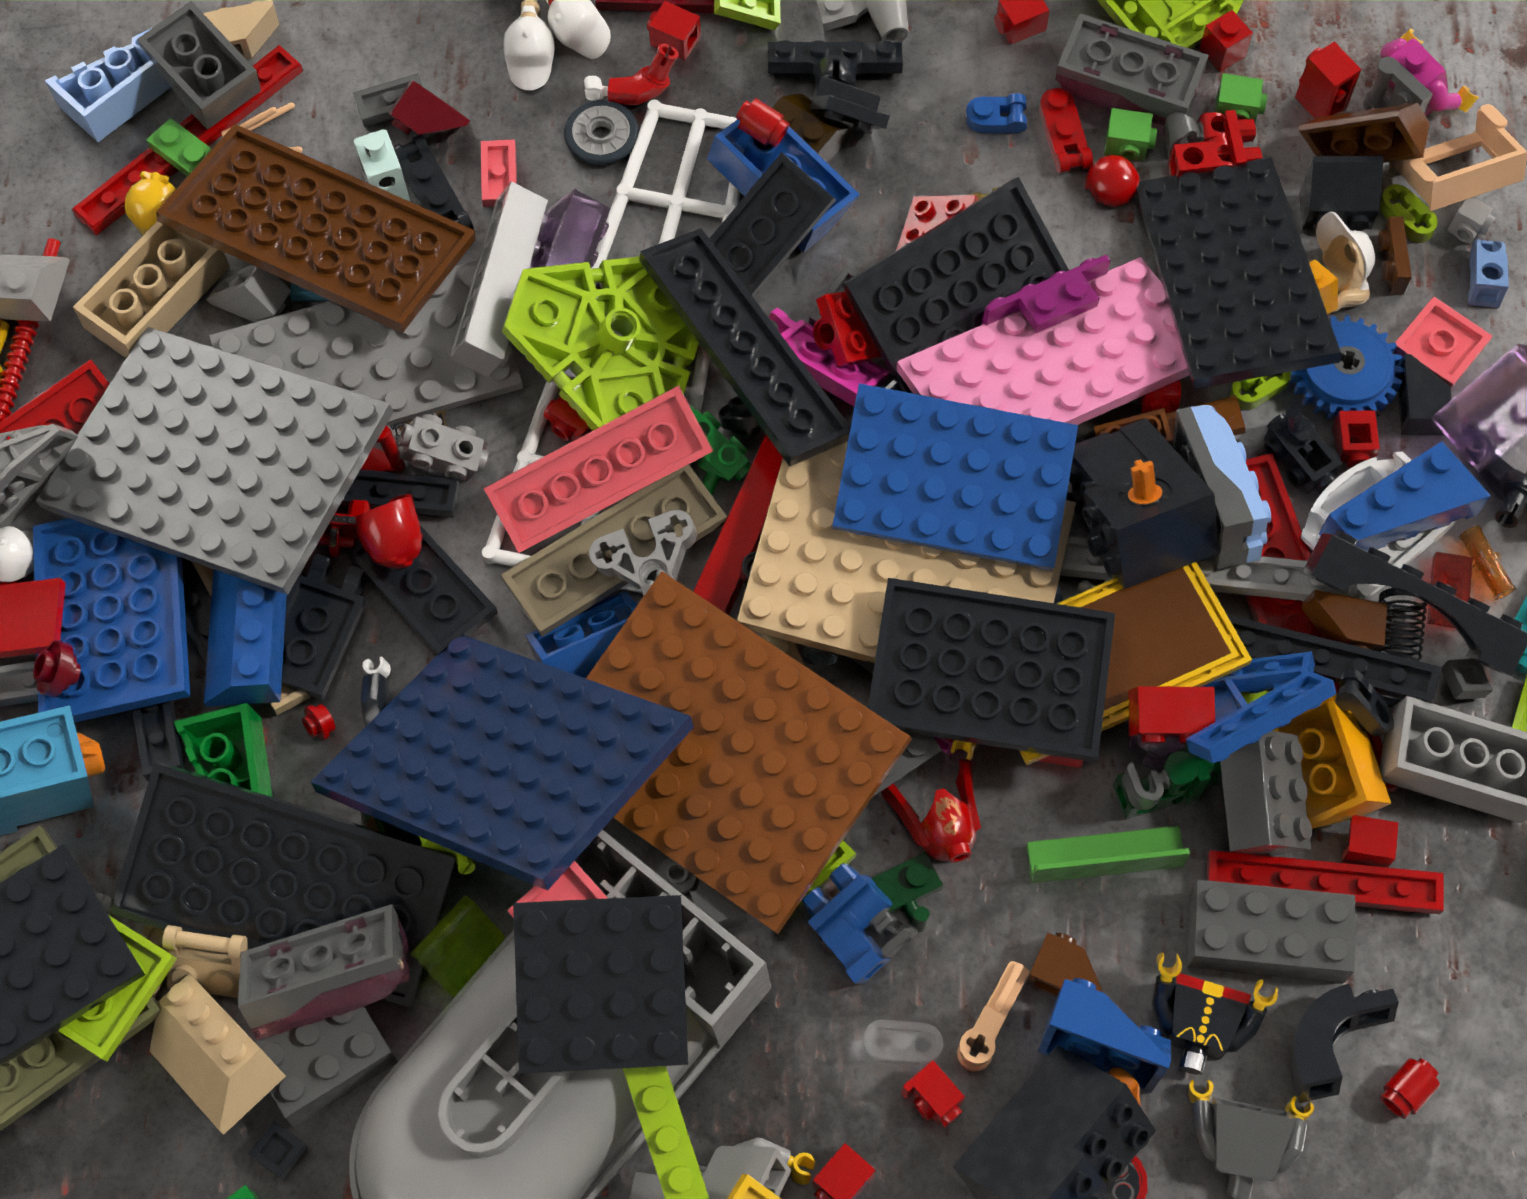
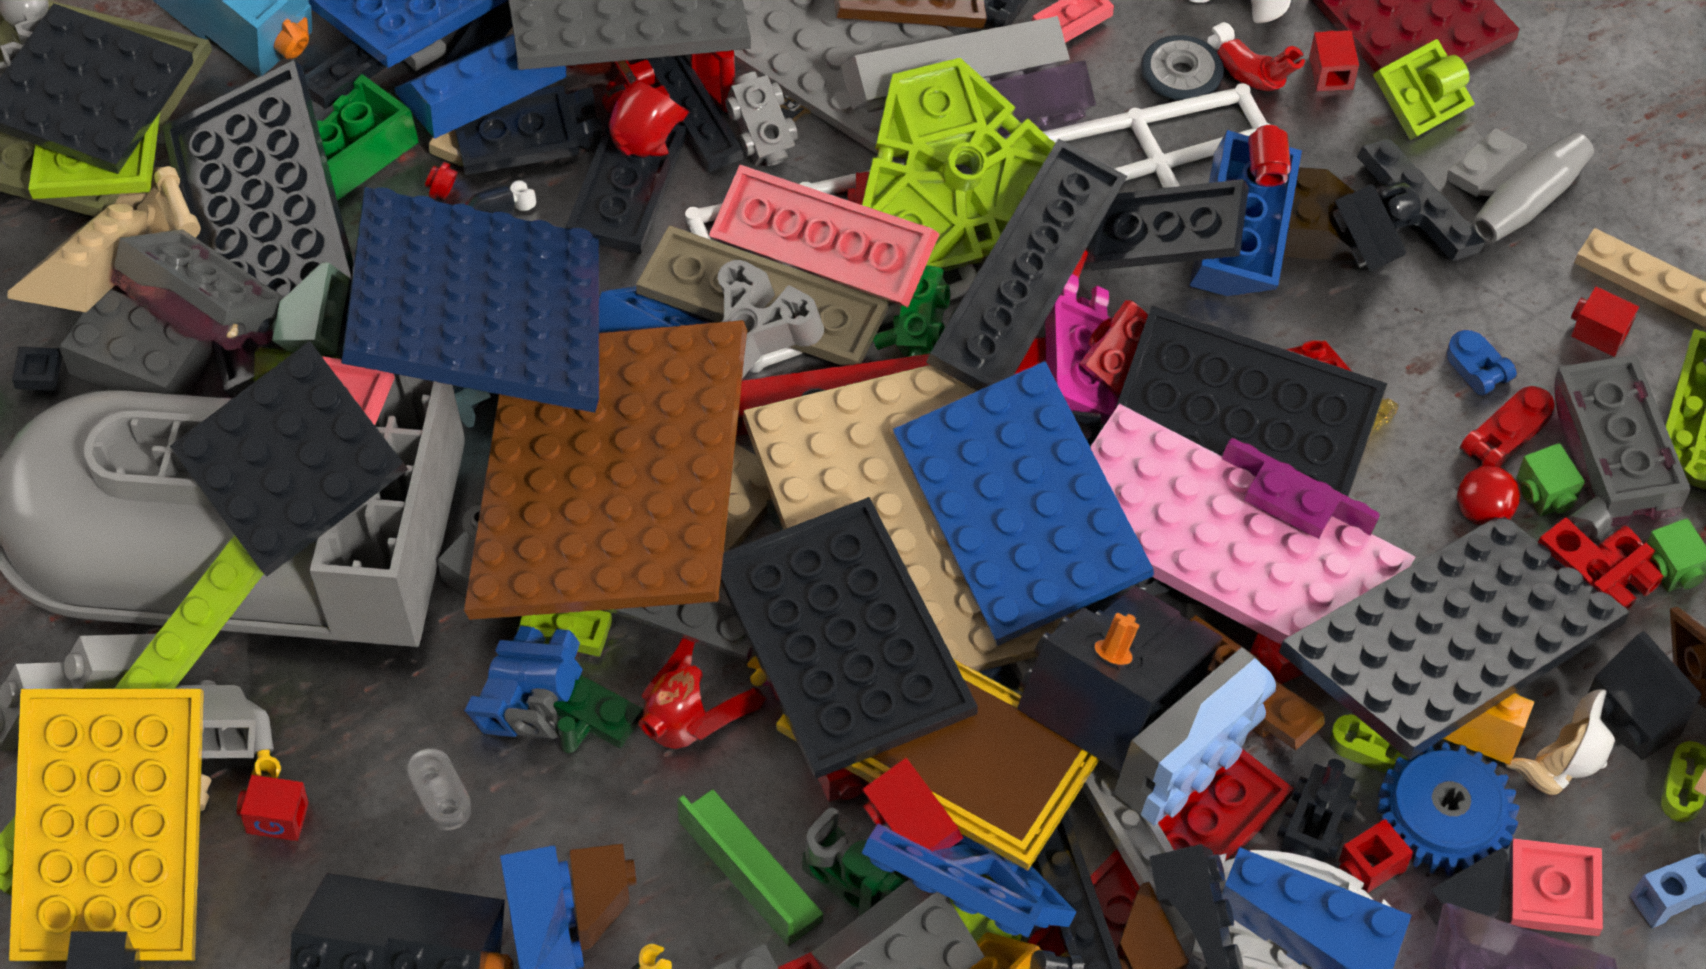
camera: 55 degrees right, 10 degrees down
red brick [901,1060,965,1128] -> none
light nougat connector [957,961,1029,1072] -> none
reddish brown plate [1378,216,1412,295] -> none
none -> sand green slope [272,263,350,355]

